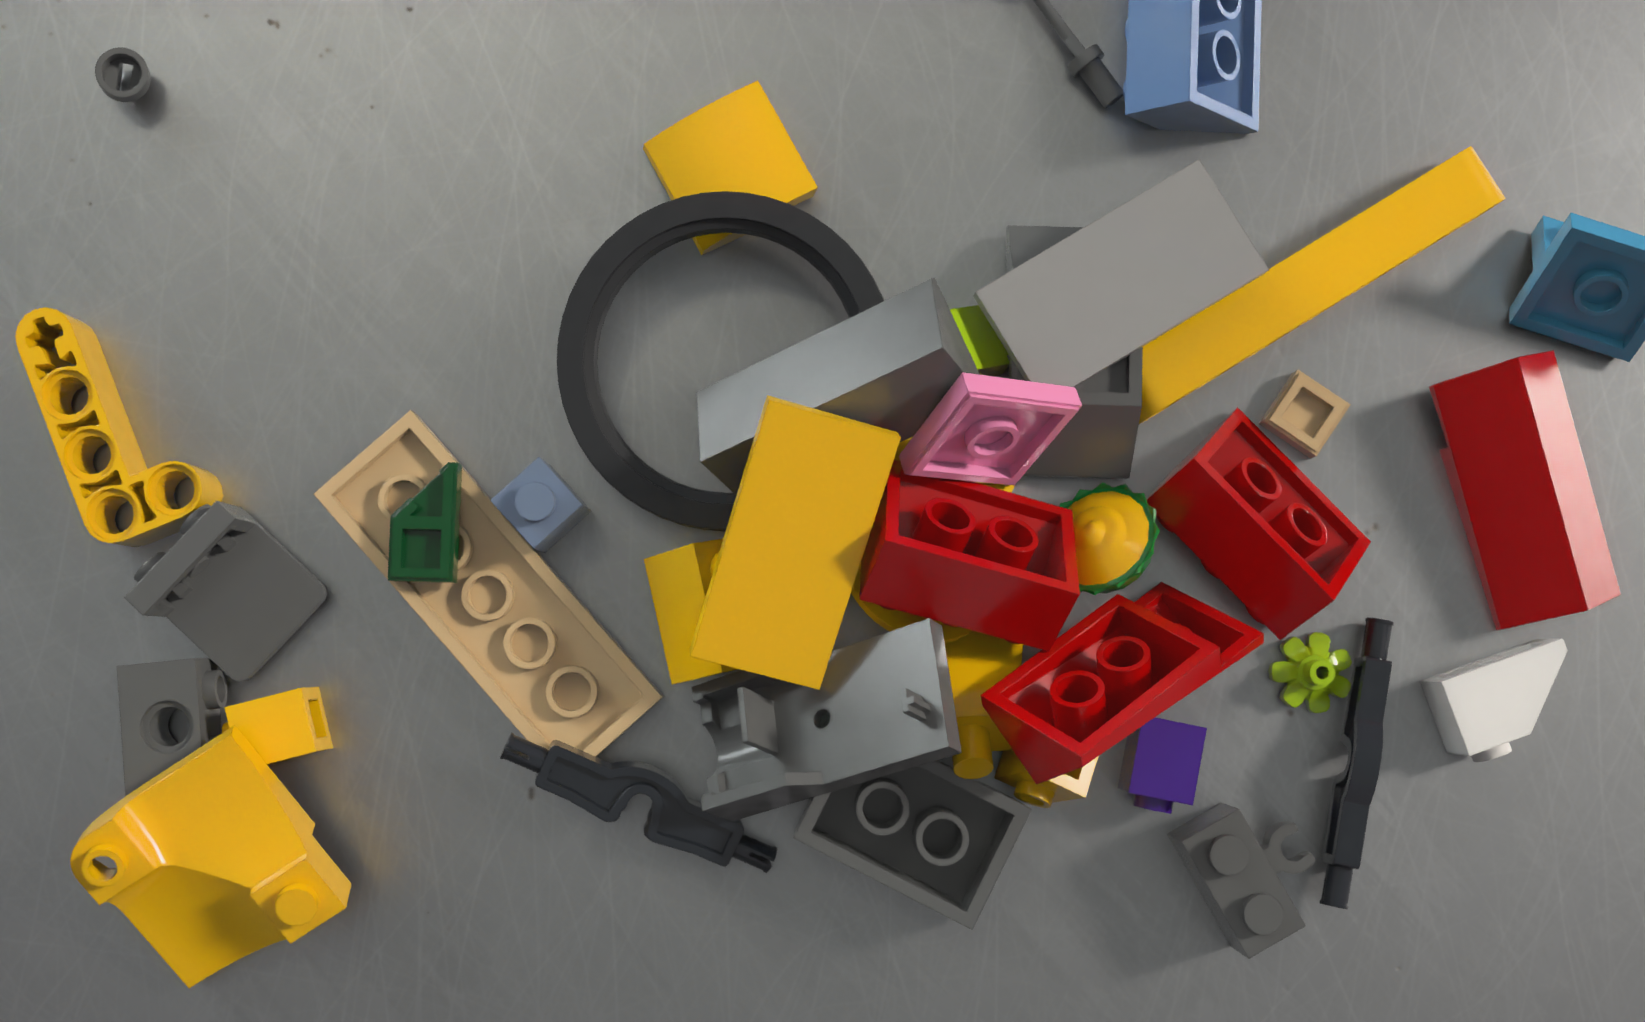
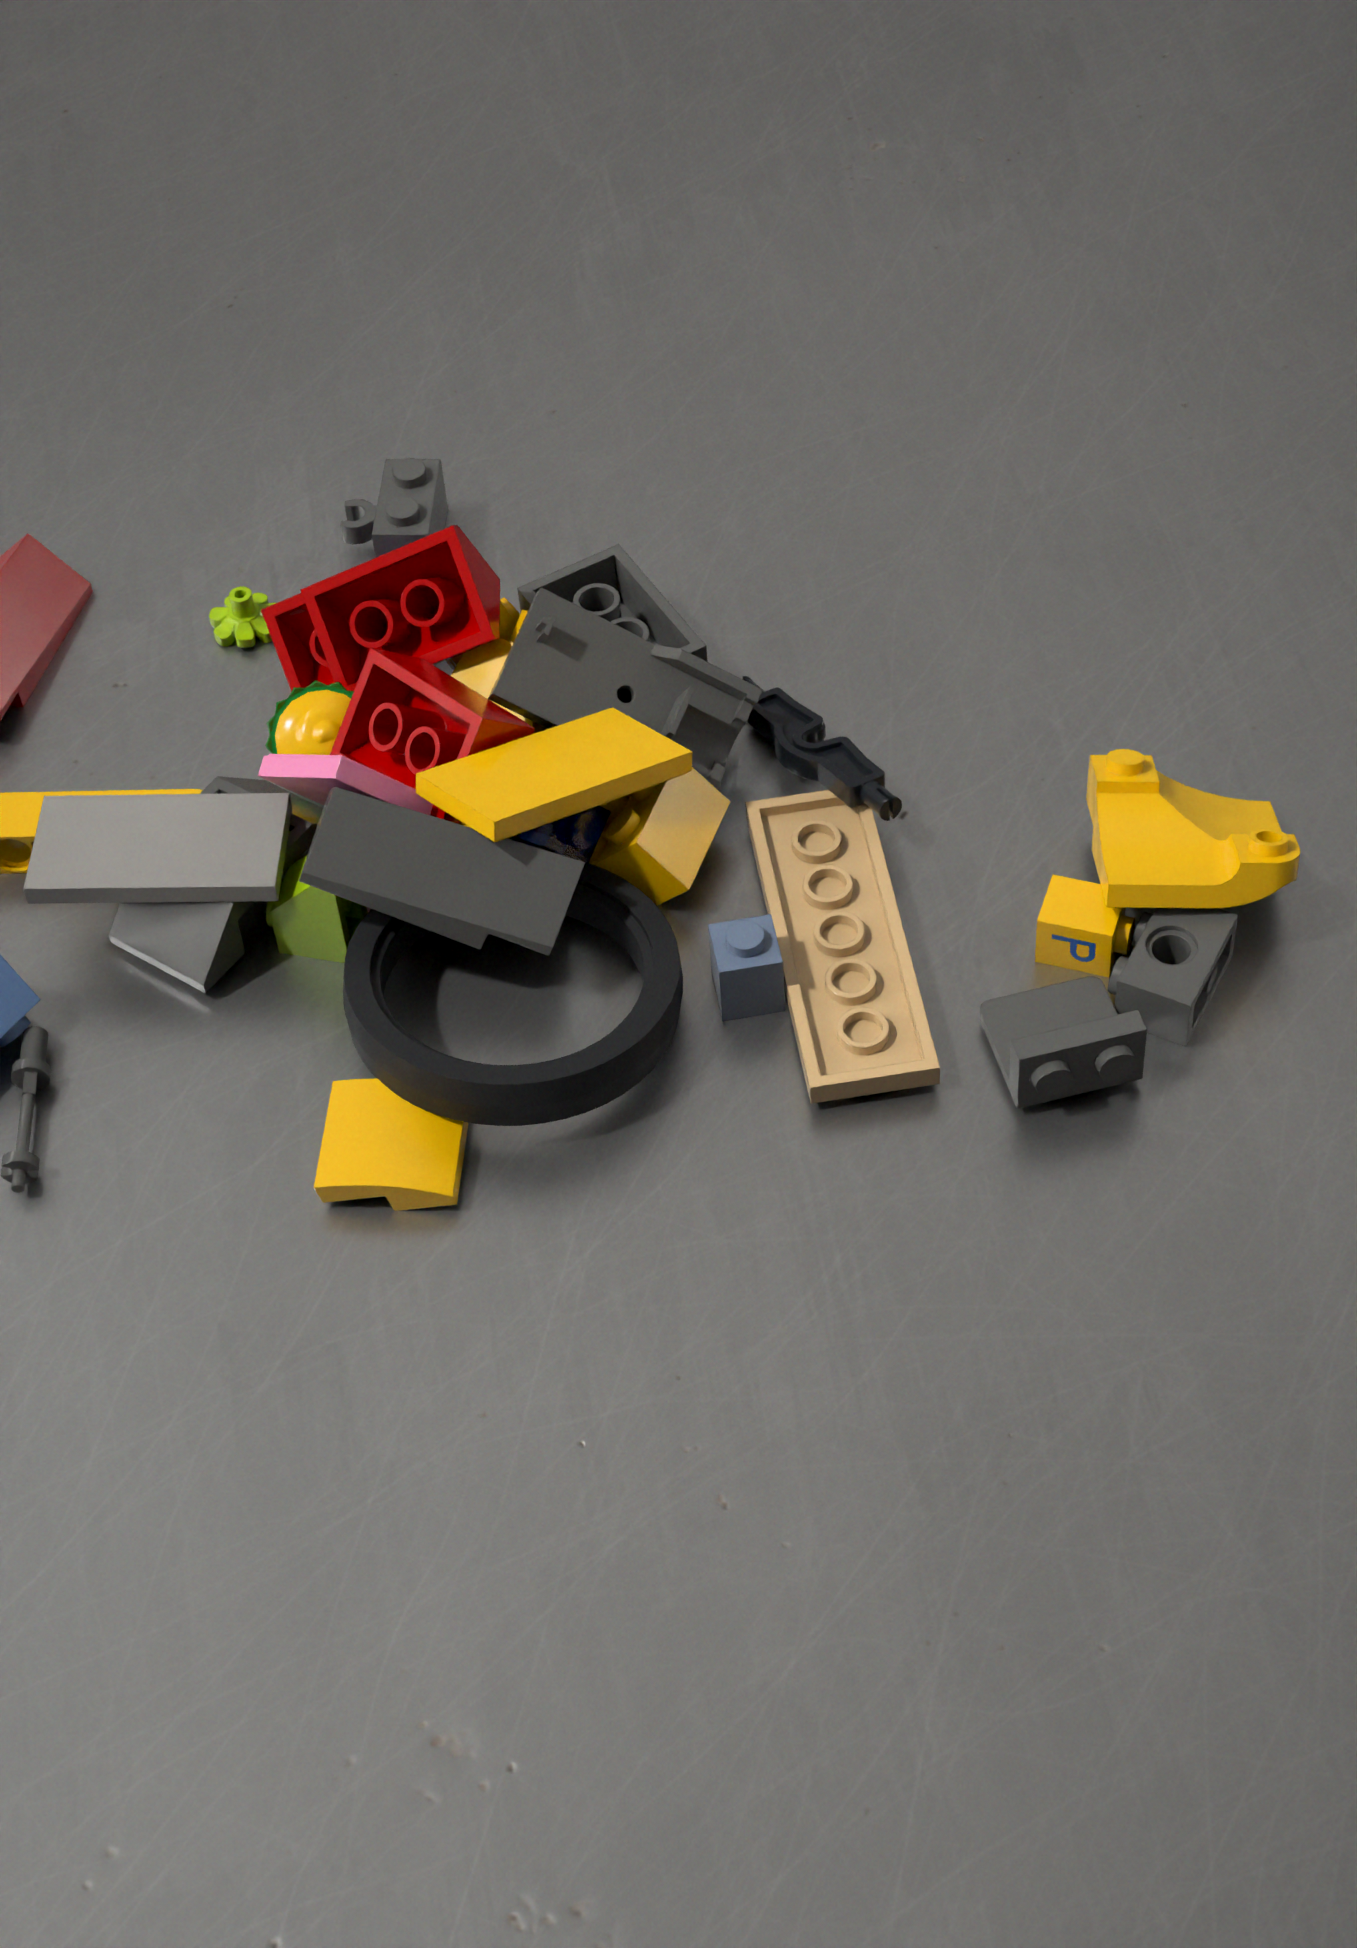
camera: 140 degrees left, 35 degrees down
yellow beam [15,307,223,547] -> none
dark grey hinge [95,47,151,102] -> none
dark green tile [388,462,462,583] -> none
red slope [1146,407,1371,640] -> none
tan tile [1259,370,1351,459] -> none
black piece [1319,617,1394,909] -> none
white slope [1420,638,1568,762] -> none

